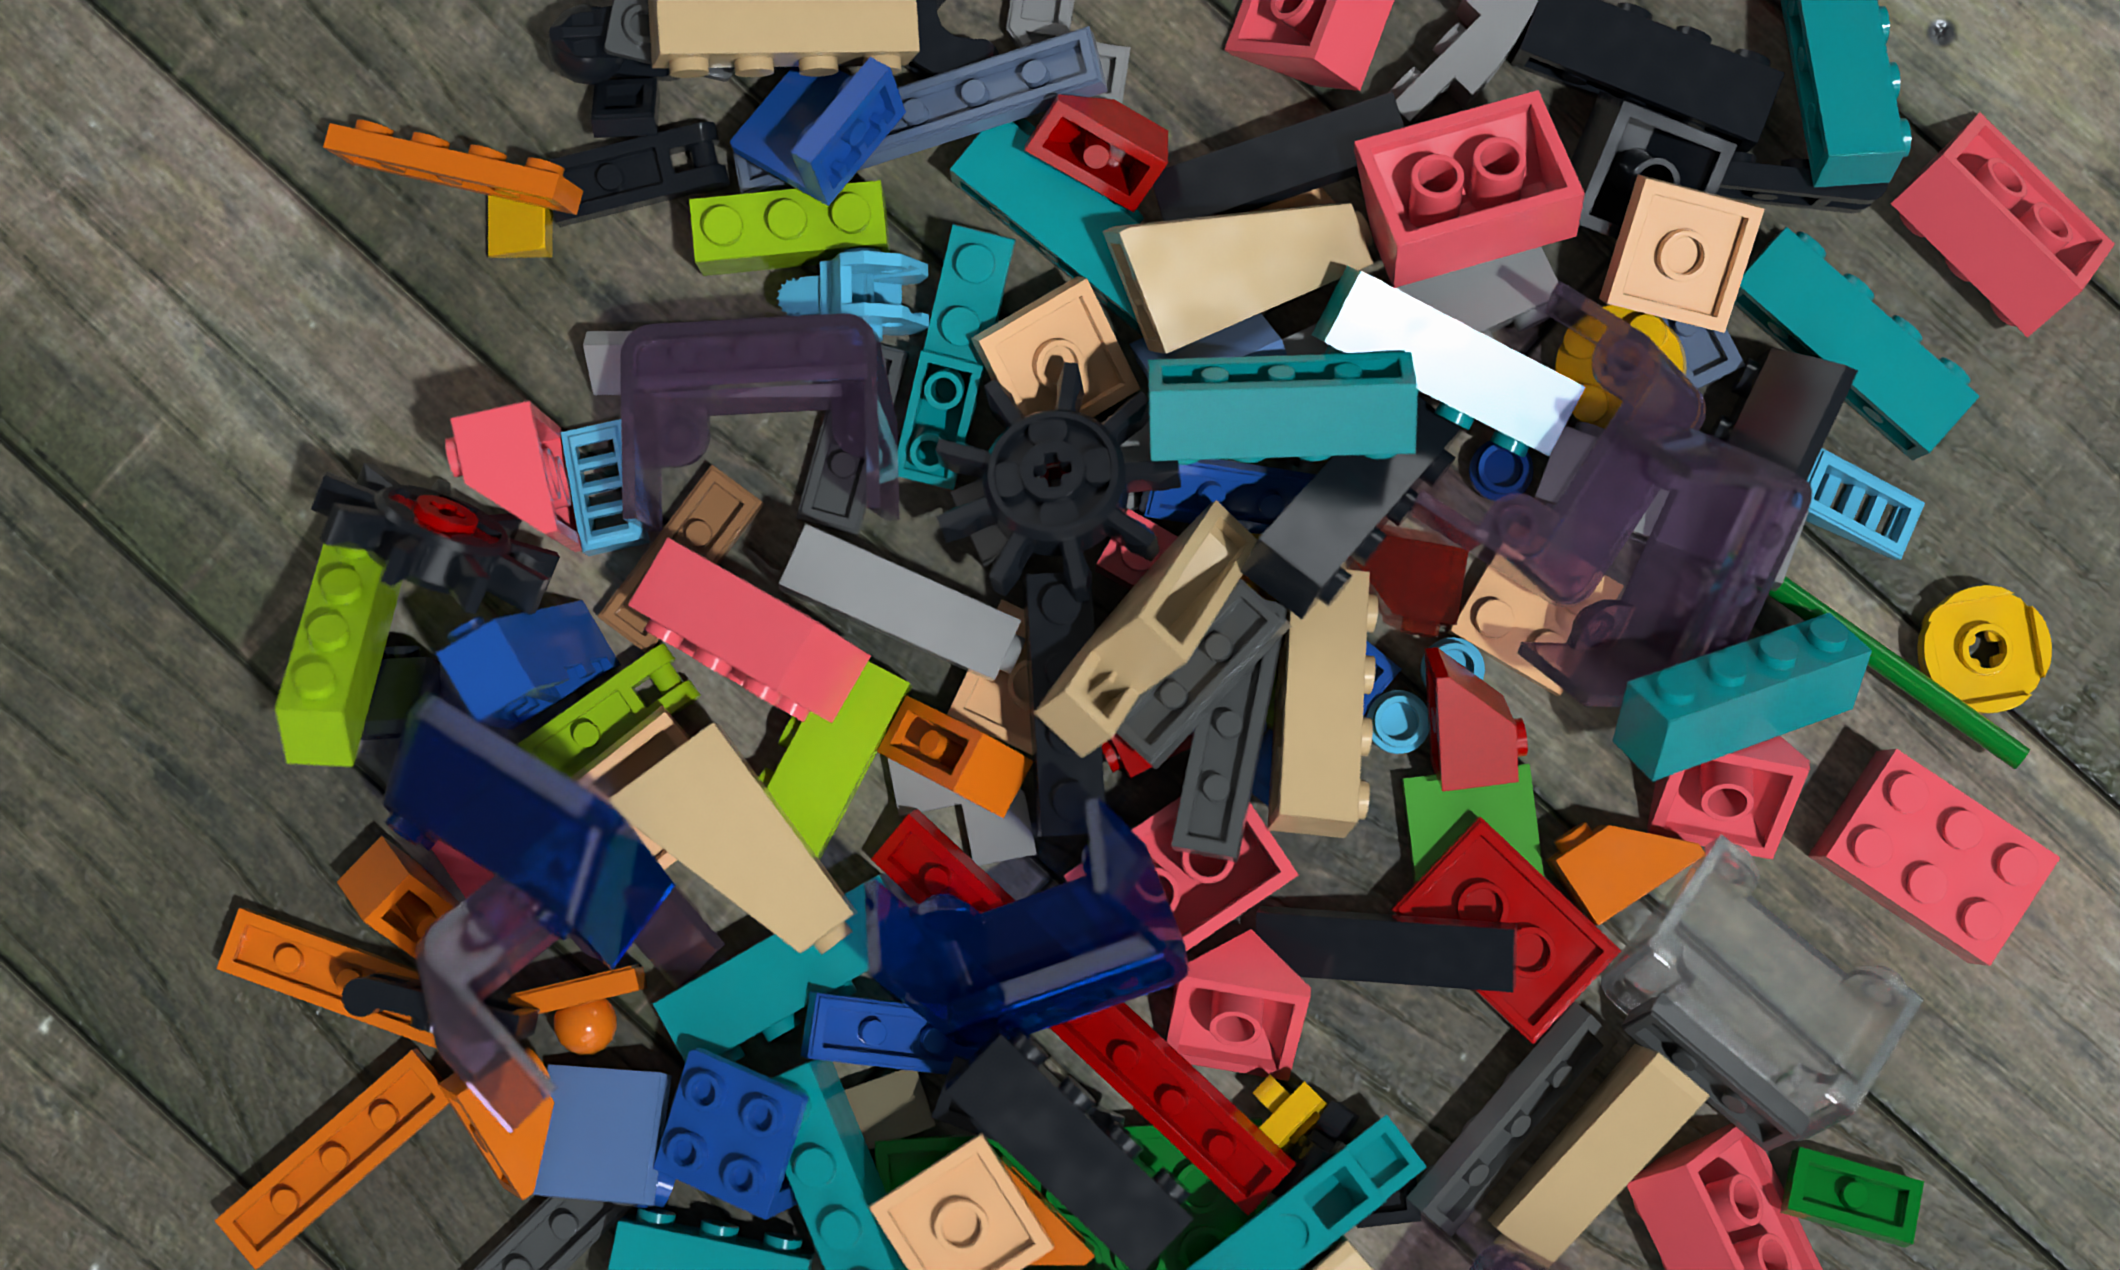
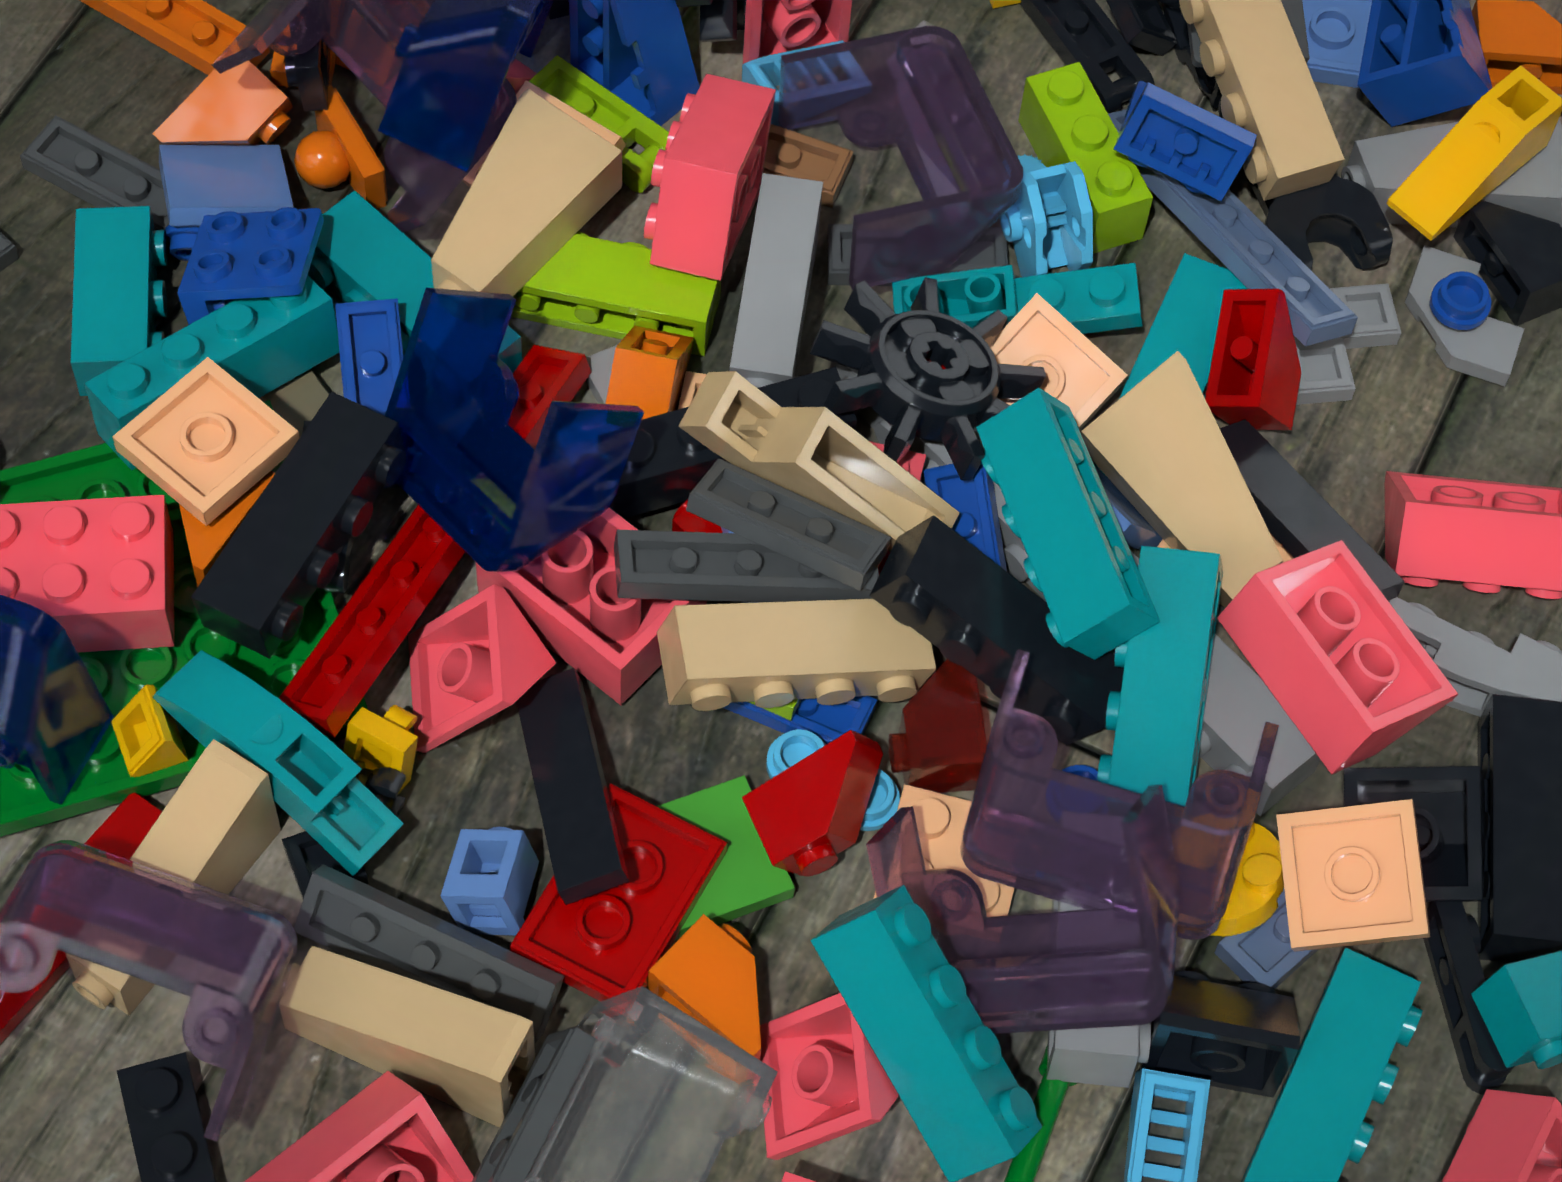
camera: 70 degrees right, 25 degrees down
none -> medium blue brick [440,827,539,936]

